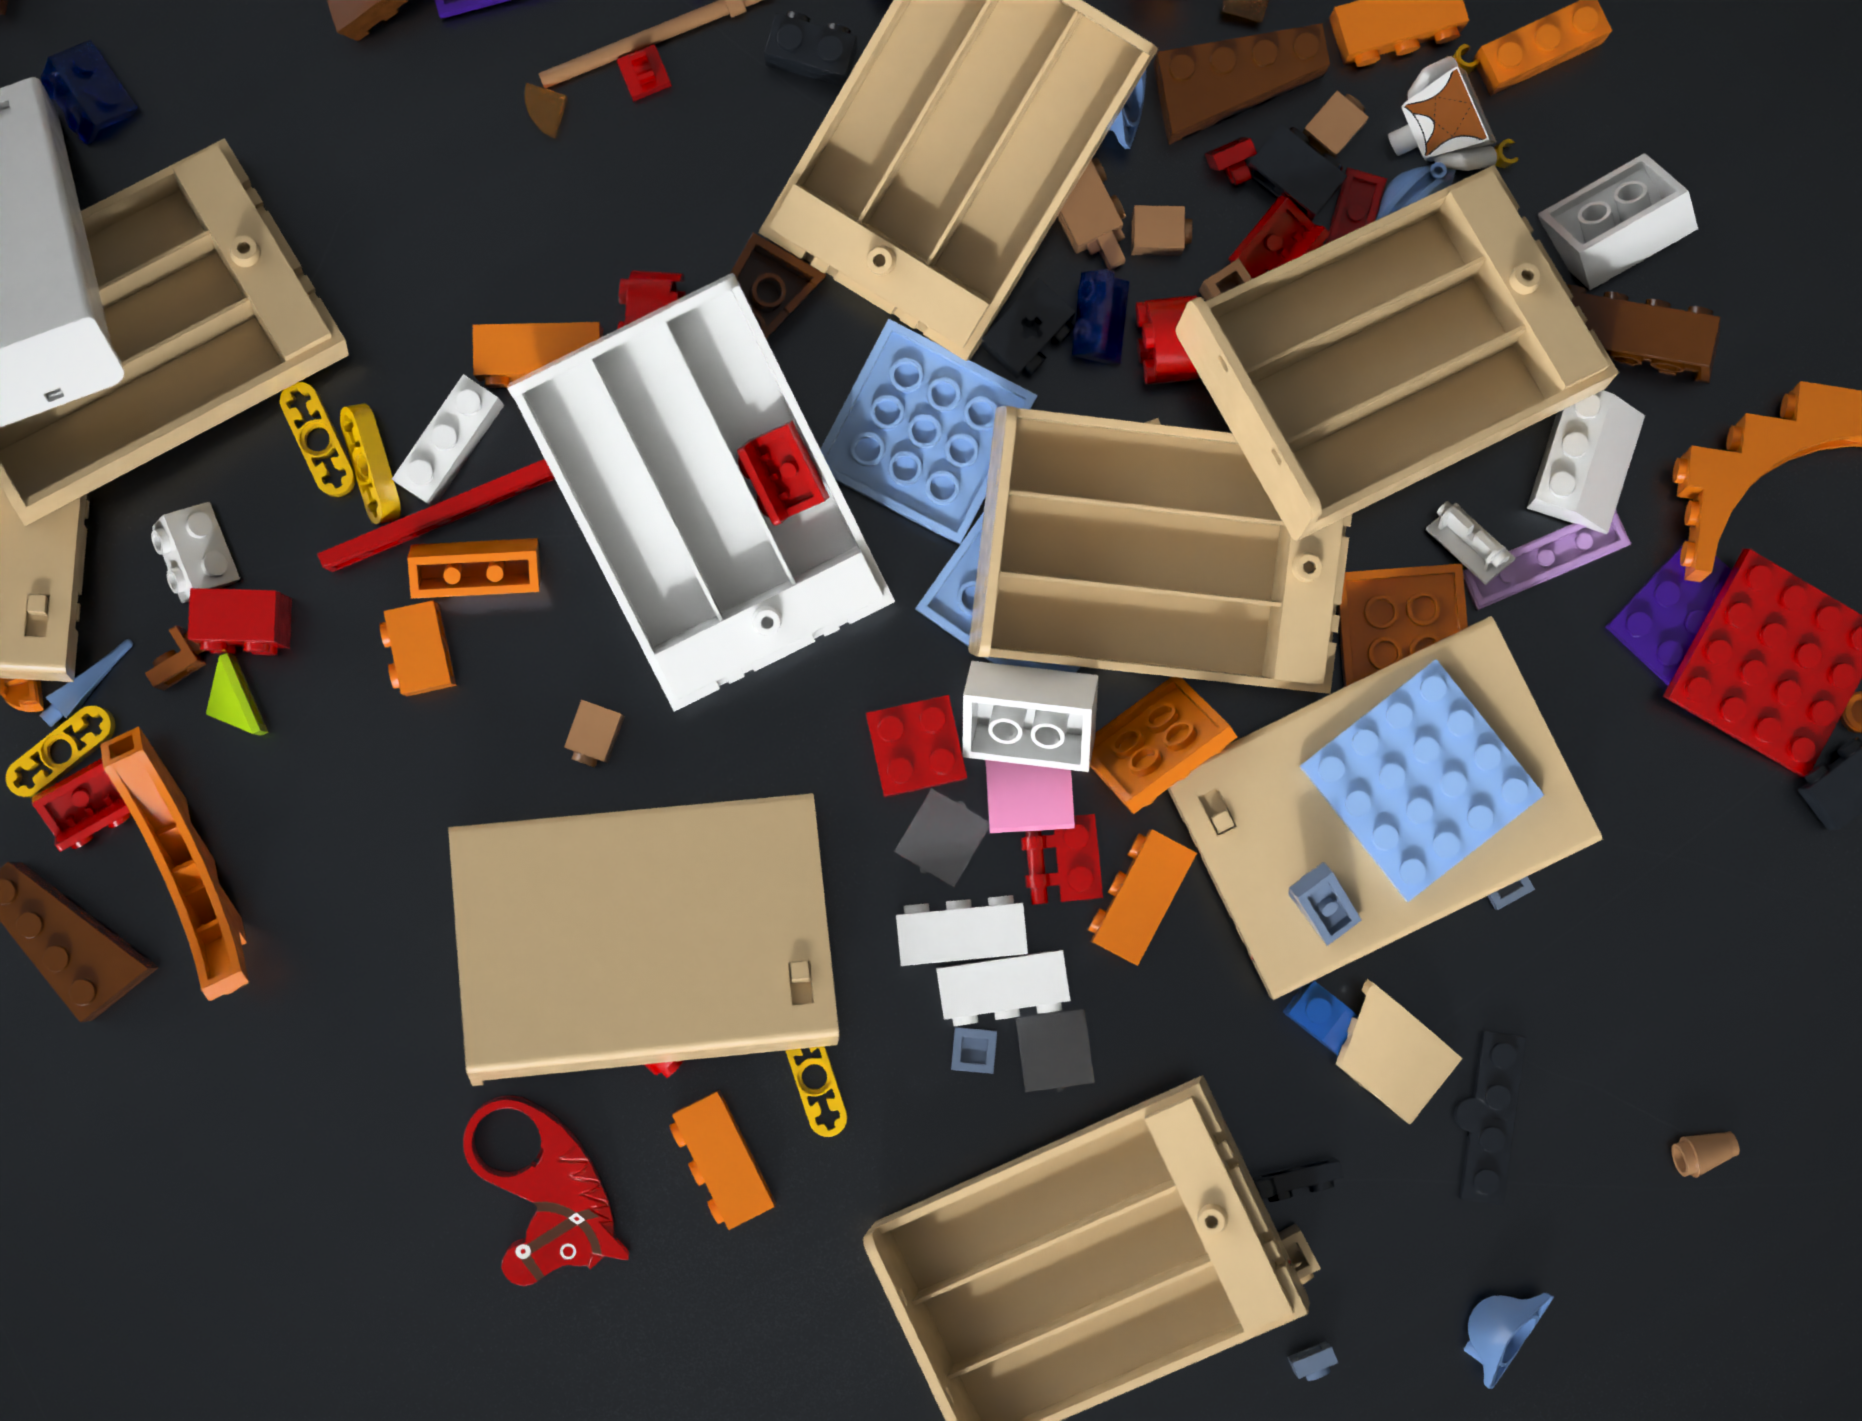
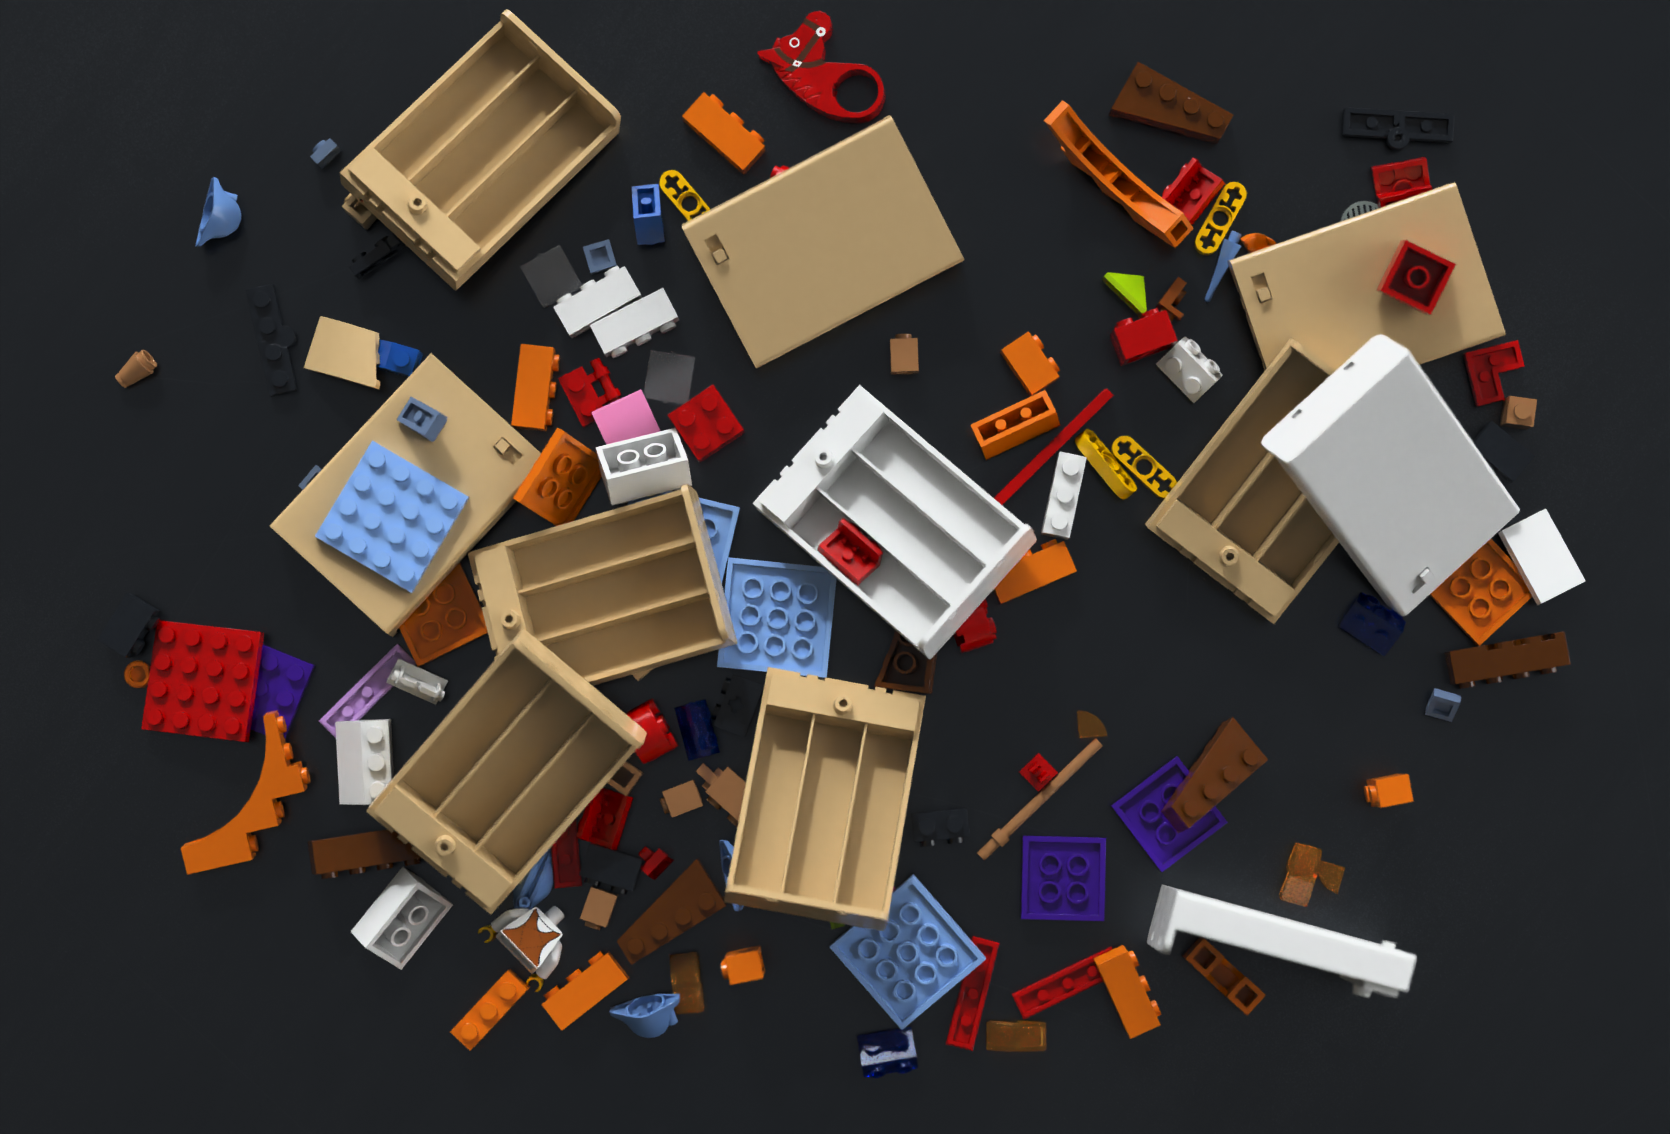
camera: 170 degrees right, 0 degrees up
none -> blue slope [632,184,665,245]

